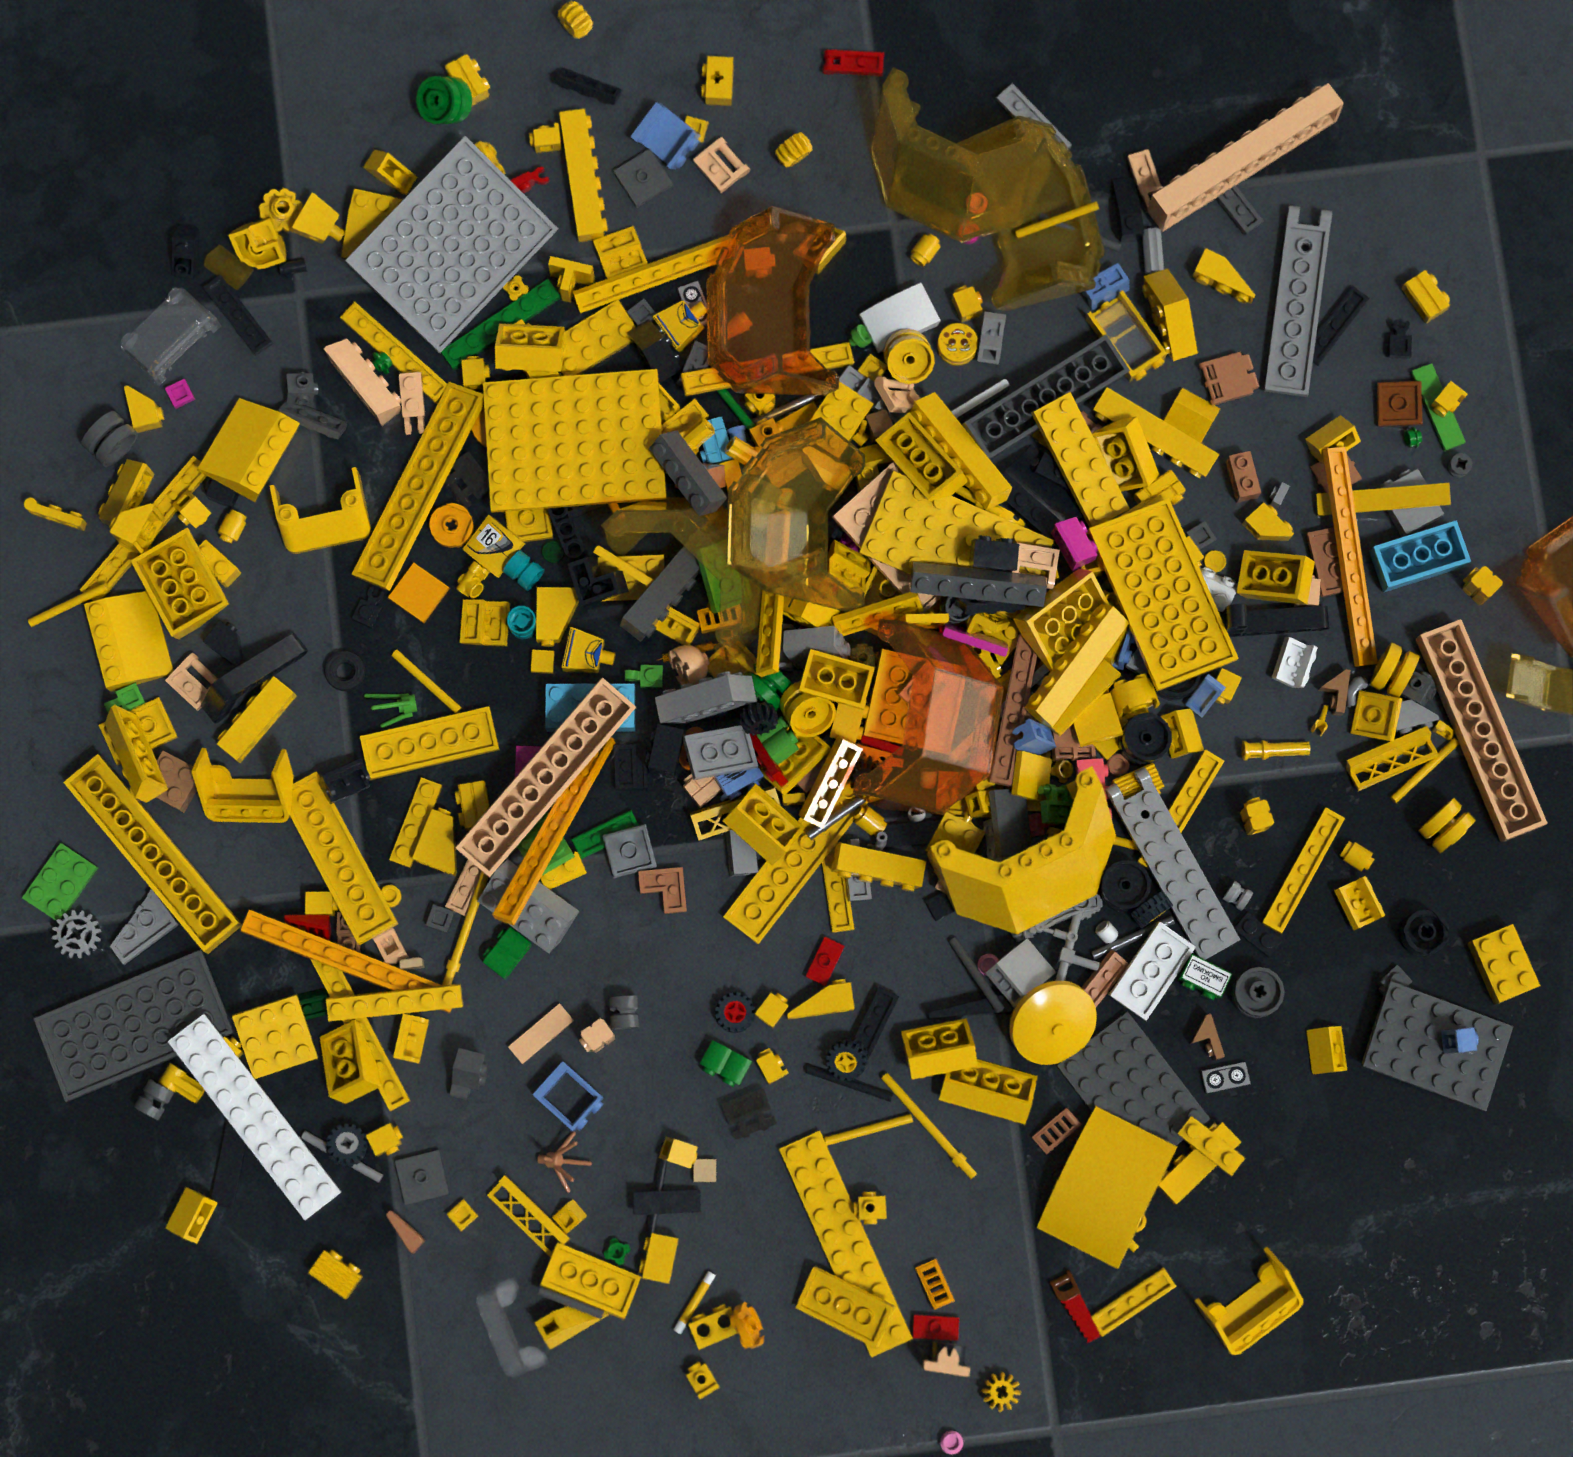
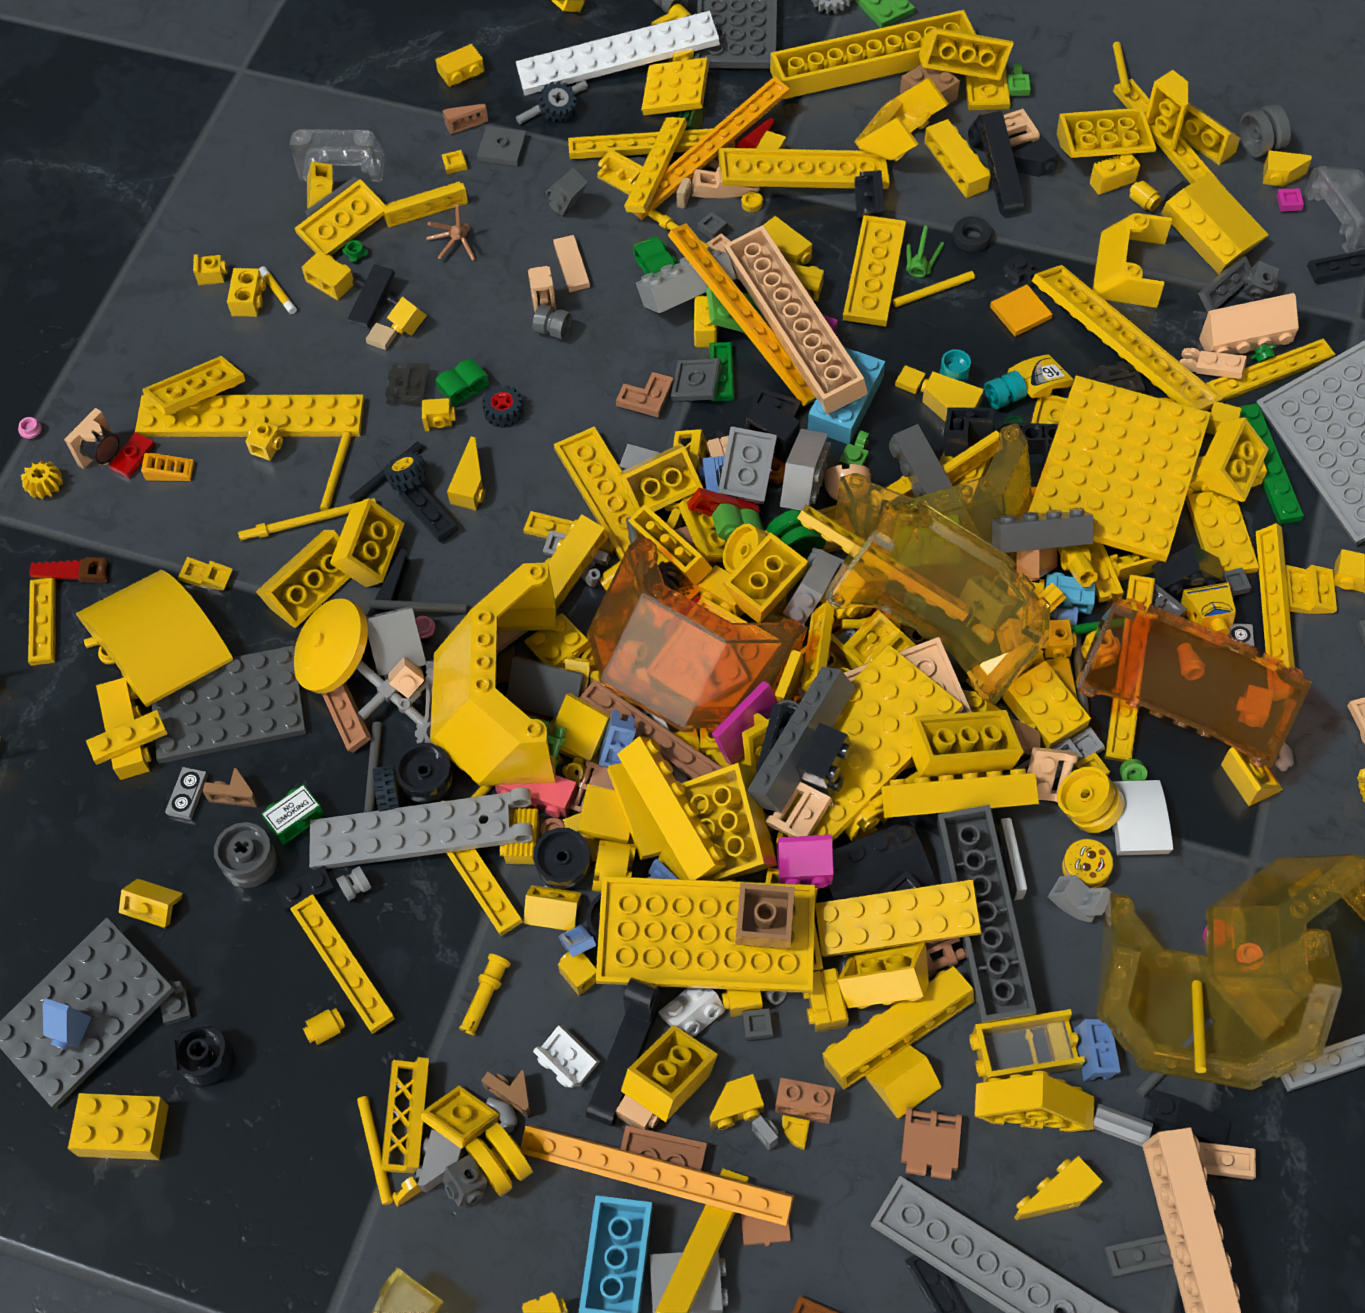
camera: 120 degrees right, 20 degrees down
yellow plate [24,498,87,531] -> none
yellow slope [84,591,174,692] -> none
light grey wing [110,889,179,965] -> none
yellow brick [172,490,211,528] -> none
yellow slope [320,1020,381,1104] -> none
yellow brick [366,1123,403,1156] -> none
yellow plate [389,777,442,868] -> none
light orange plate [429,503,474,548] -> none
yellow plate [456,561,490,598] -> none
yellow slope [460,600,510,646] -> none
yellow plate [503,275,529,301] -> none
medium blue window [533,1061,604,1132] -> none
yellow bracket [548,256,595,303] -> none
yellow slope [552,1200,587,1234] -> none
yellow torso [562,627,615,673] -> none
light orange plate [730,1302,764,1349] -> none
black gear [740,701,778,736] -> none
yellow brick [755,992,789,1029] -> none
red plate [806,937,845,987] -> none
yellow brick [910,234,941,267] -> none
yellow brick [952,286,983,323] -> none
nougat slope [1032,1108,1081,1154] -> none
white piece [1095,921,1118,943] -> none
white plate [1109,921,1196,1021] -> none
yellow piece [1204,550,1226,573] -> none
yellow brick [1240,797,1274,835] -> none
yellow brick [1305,415,1361,465] -> none
yellow hand [1311,705,1329,736] -> none
yellow bracket [1334,876,1385,930] -> none
light nougat brick [1416,619,1548,842] -> none
yellow wheel [1418,798,1476,853] -> none
none -> yellow slope [178,557,233,590]
none -> light nougat brick [388,657,424,698]
none -> medium nougat brick [736,883,795,949]
none -> yellow tile [782,1115,810,1150]

